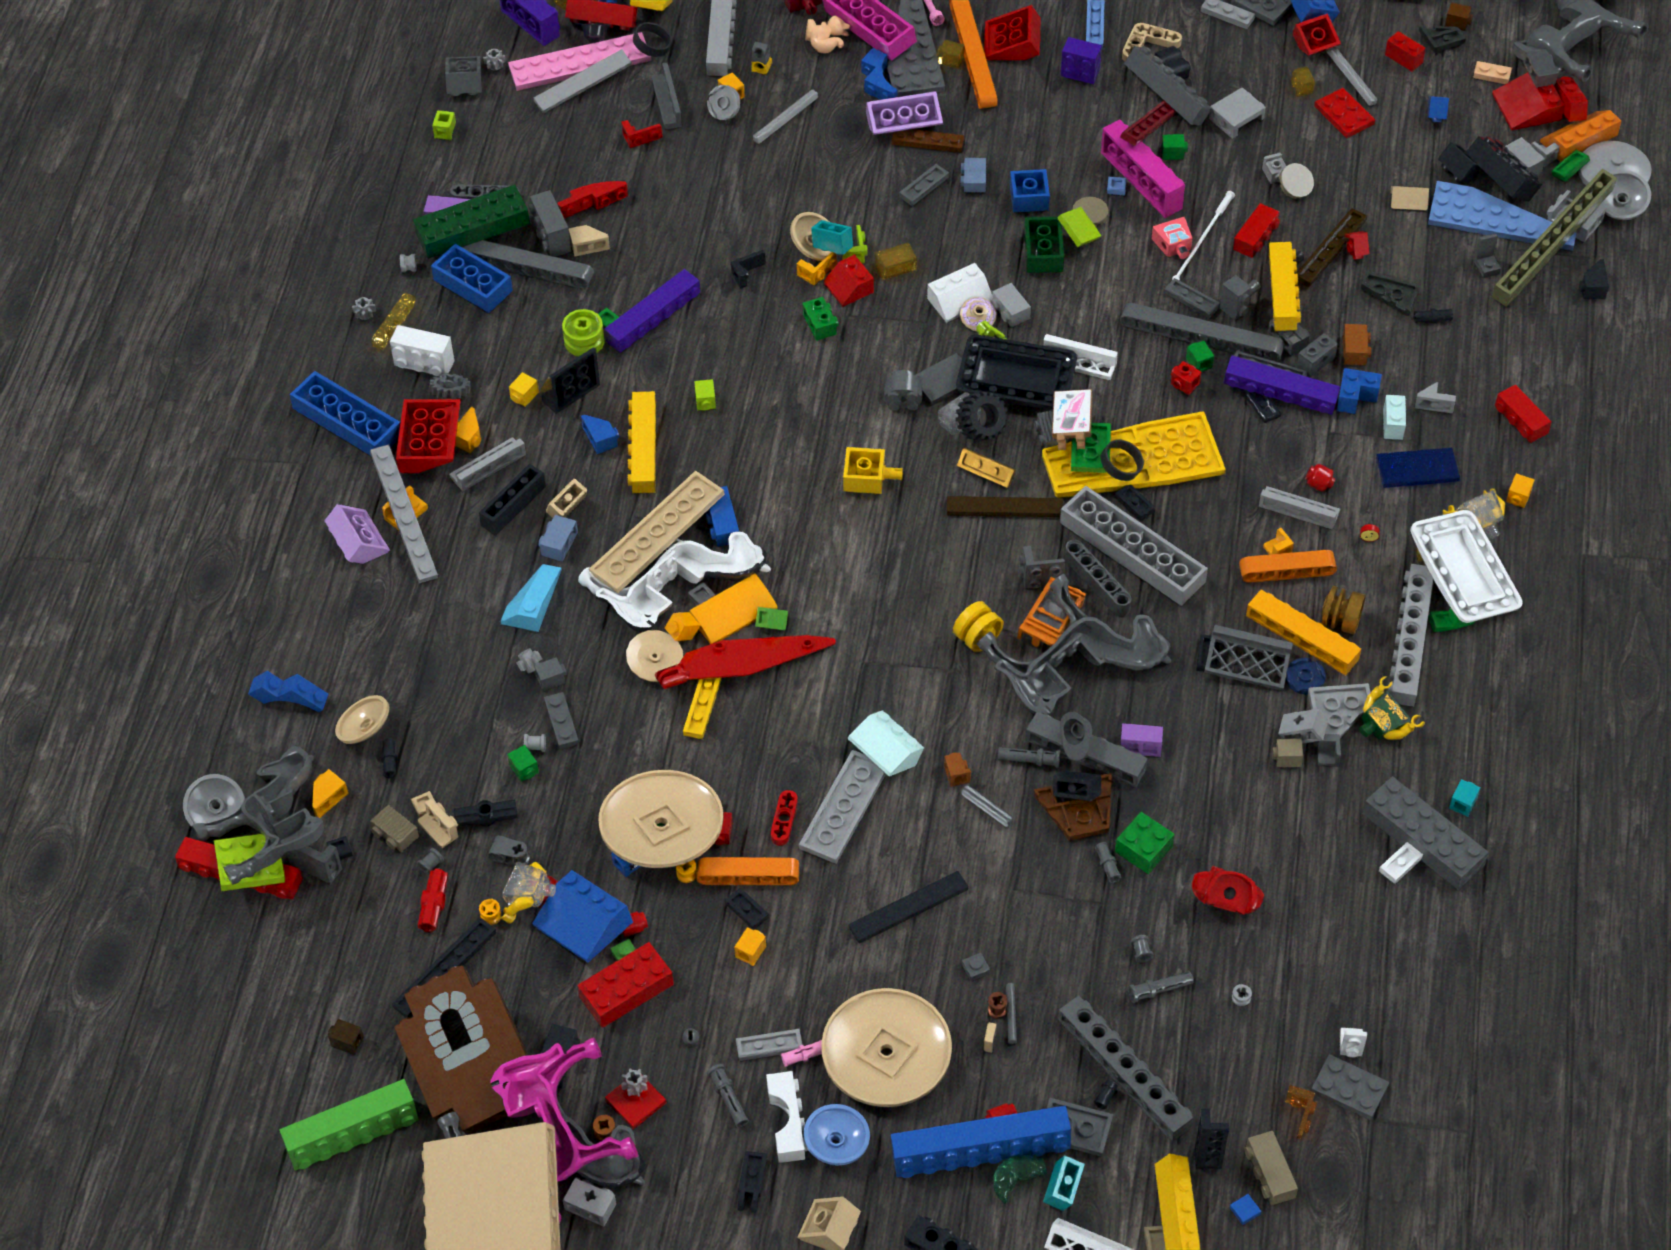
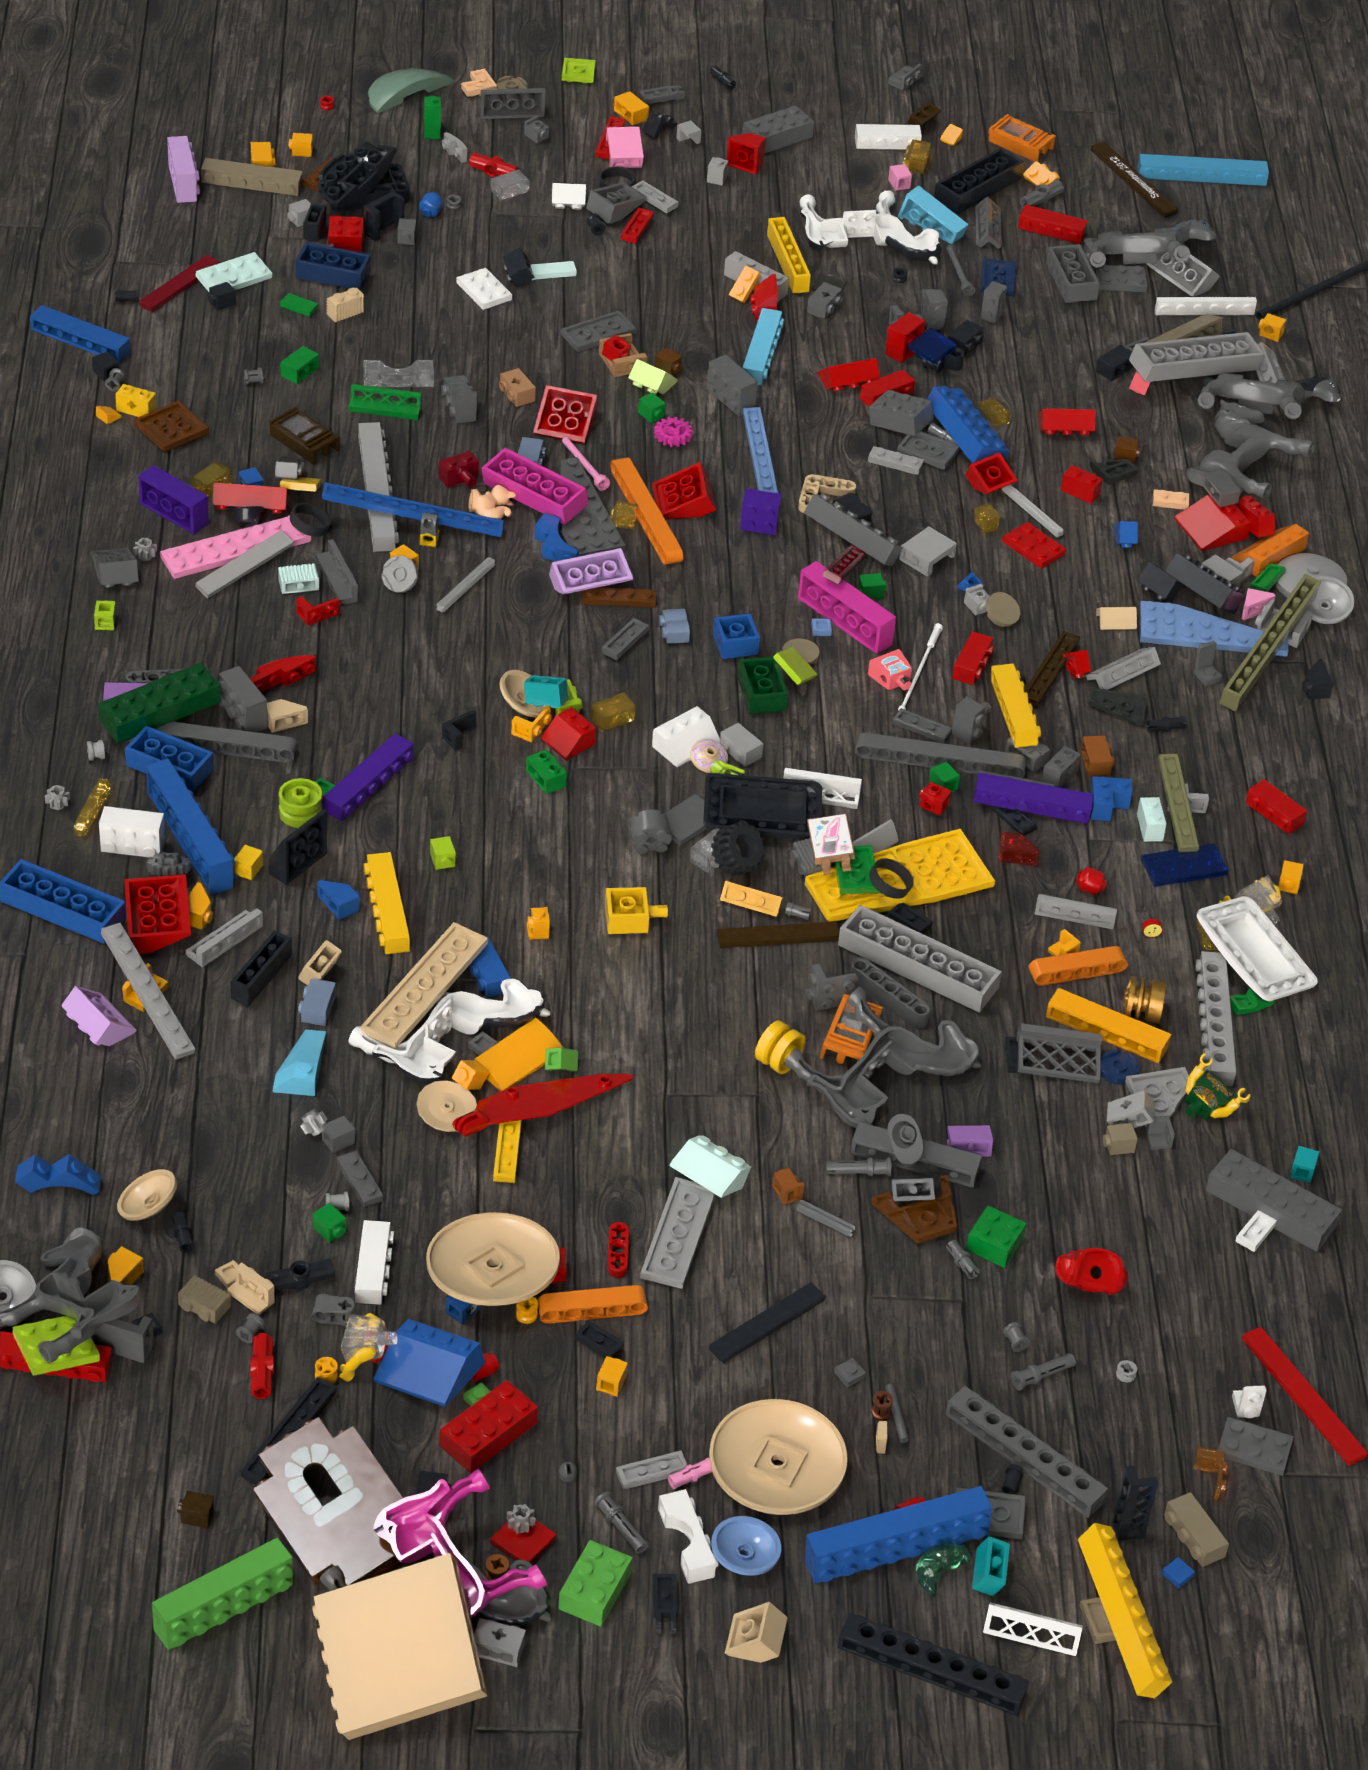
camera: 15 degrees left, 10 degrees down
none -> blue brick [146,759,235,895]
none -> light aqua brick [278,563,319,594]
none -> blue plate [322,482,504,537]
none -> white brick [355,1220,394,1305]
none -> light orange brick [527,907,550,940]
none -> bright green brick [559,1540,633,1627]
none -> dark grey pin [785,901,811,921]
none -> light grey slope [852,819,898,854]
none -> blue slope [957,571,984,591]
none -> clear red slope [998,831,1040,866]
none -> light grey fence [1086,647,1161,690]
none -> olive tile [1158,754,1199,852]
none -> bright pink slope [1242,588,1276,620]
none -> red tile [1242,1326,1368,1466]

